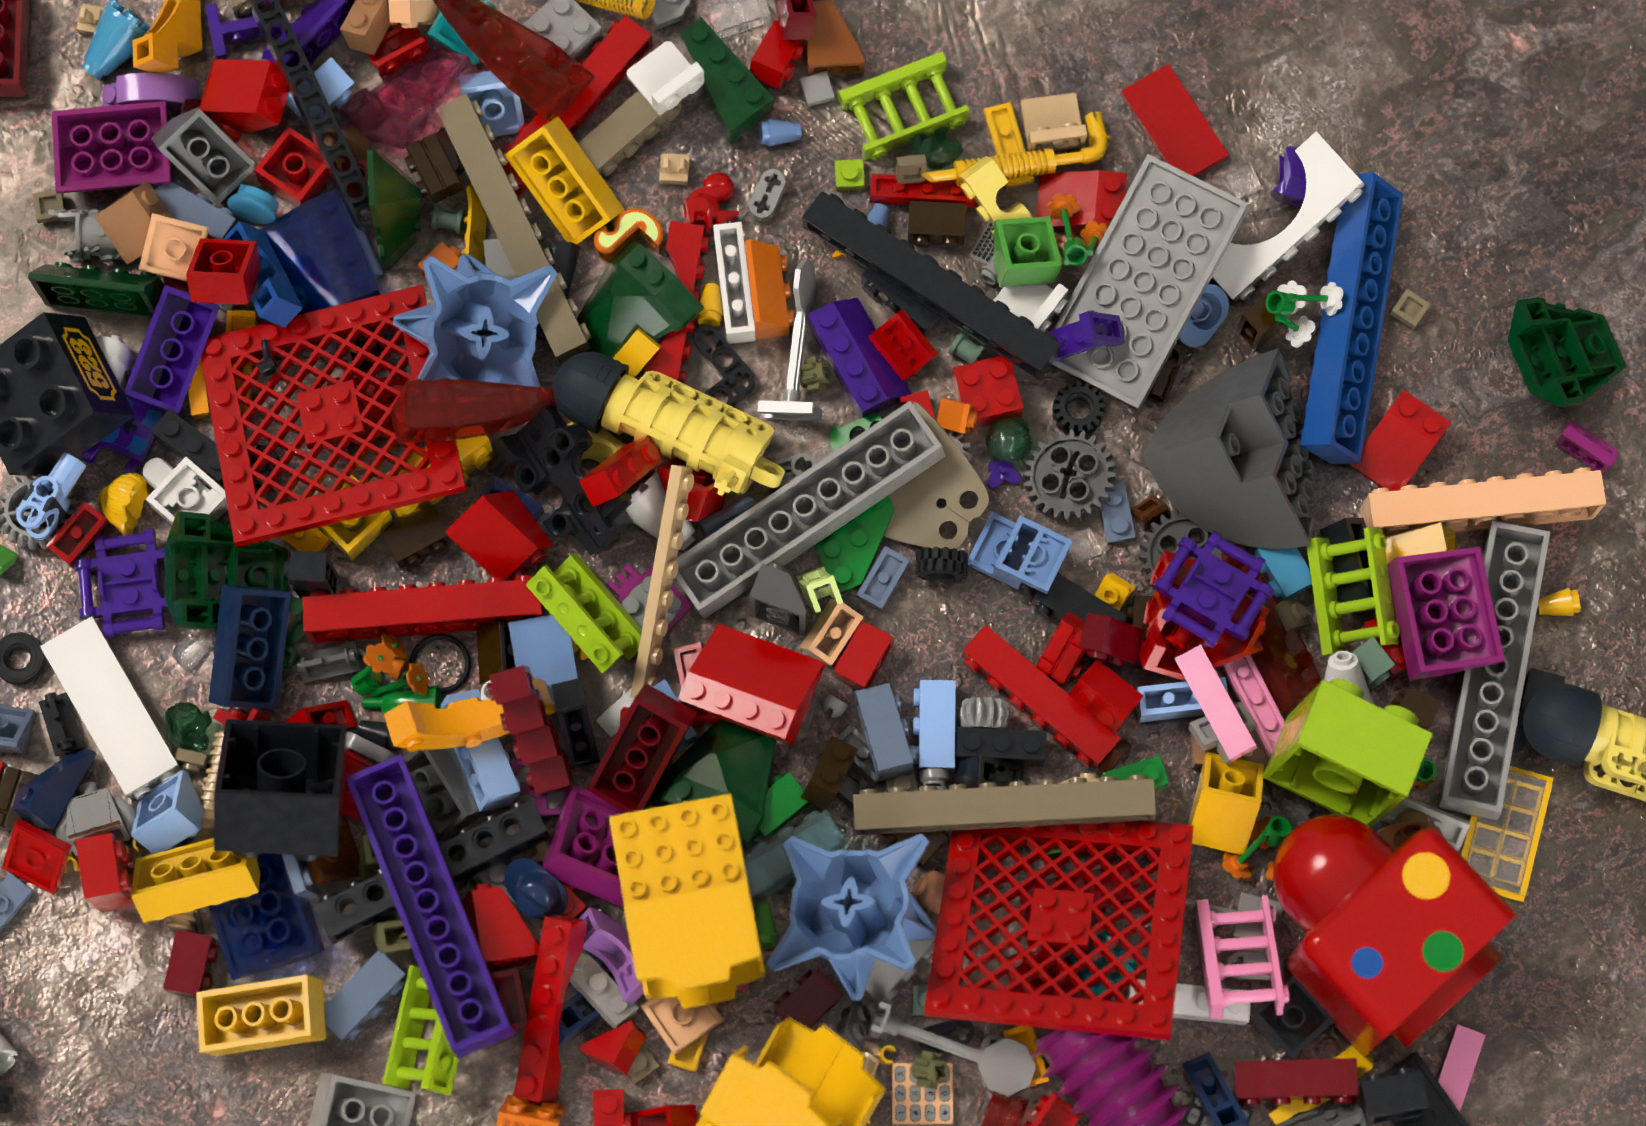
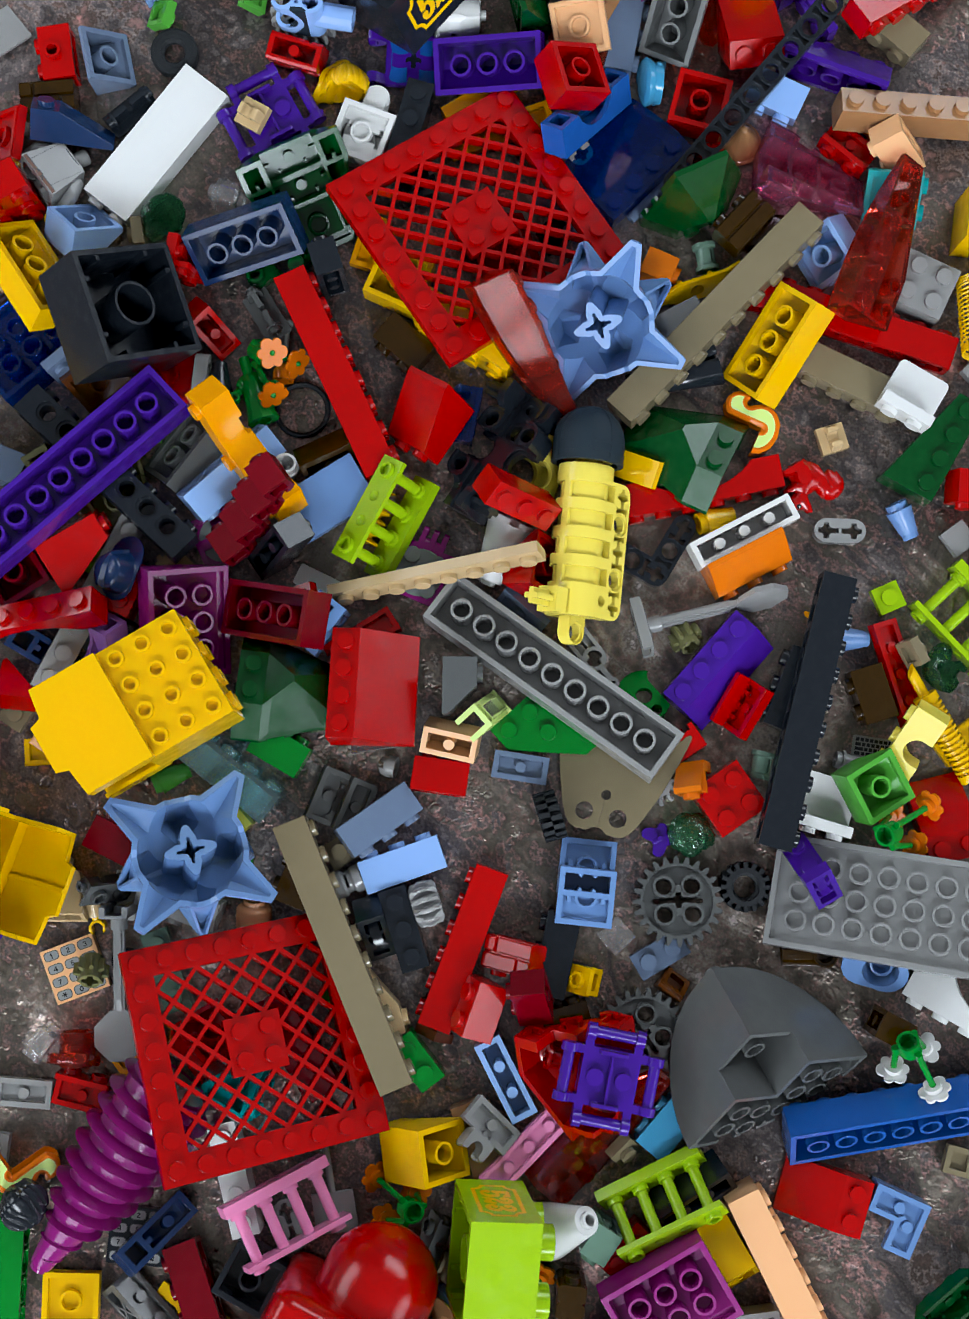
camera: 75 degrees right, 10 degrees up
black hand [256,340,277,379] -> none
dark brown brick [801,736,858,811] -> none
bright pink tile [1175,645,1257,762] -> none
none -> tan tile [234,95,272,135]
none -> medium blue panel [868,1176,932,1260]

